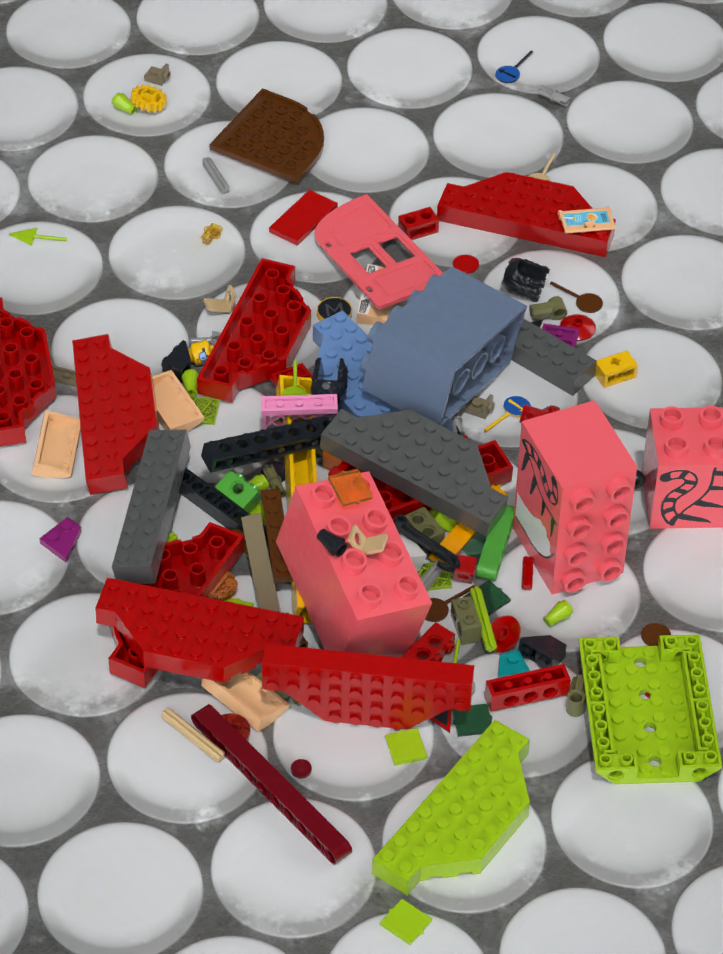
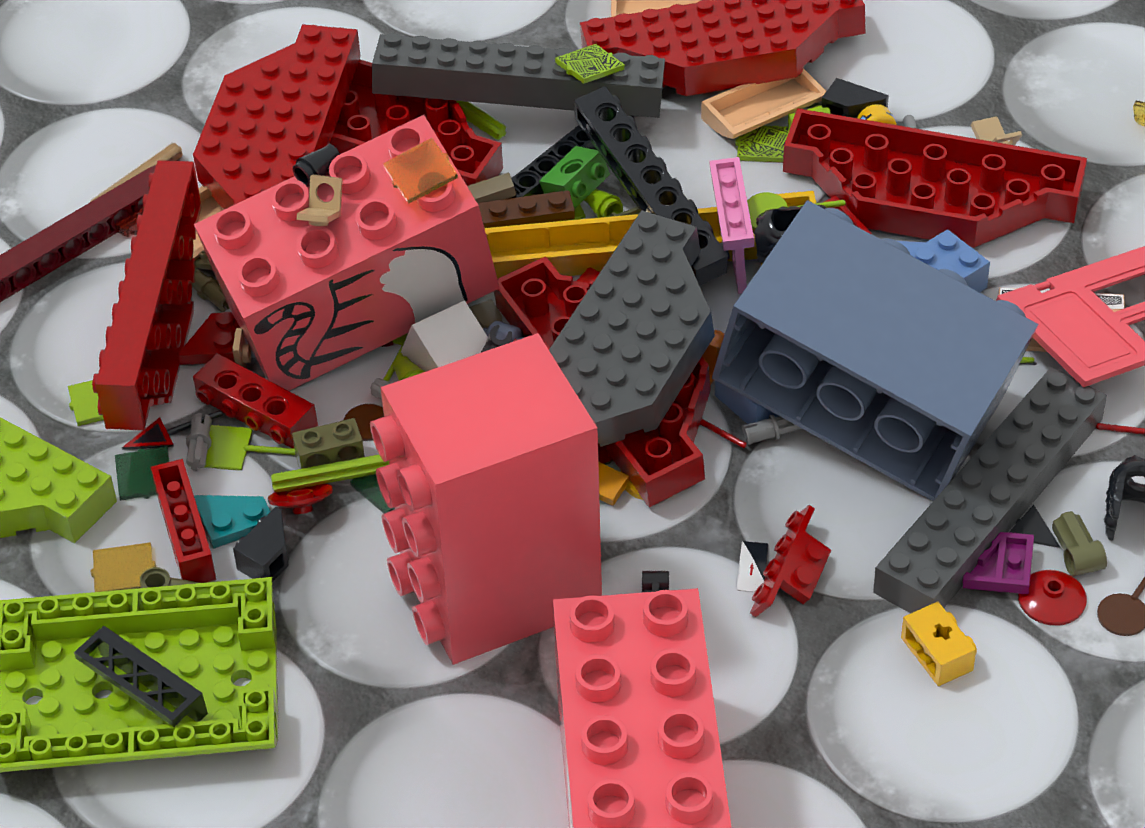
camera: 90 degrees right, 0 degrees up
magenta wing [39,517,82,563] -> none
dark red piece [291,759,312,779] -> none
black tile [317,297,352,321] -> none
dark tan bracket [465,394,495,419] -> none
blue piece [484,396,531,432] -> none
lime cone [543,600,573,627] -> none
reddish brown piece [641,623,671,646] -> none
none -> black fence [74,626,208,727]
none -> clear yellow piece [90,542,156,592]
none -> lime piece [555,44,625,84]

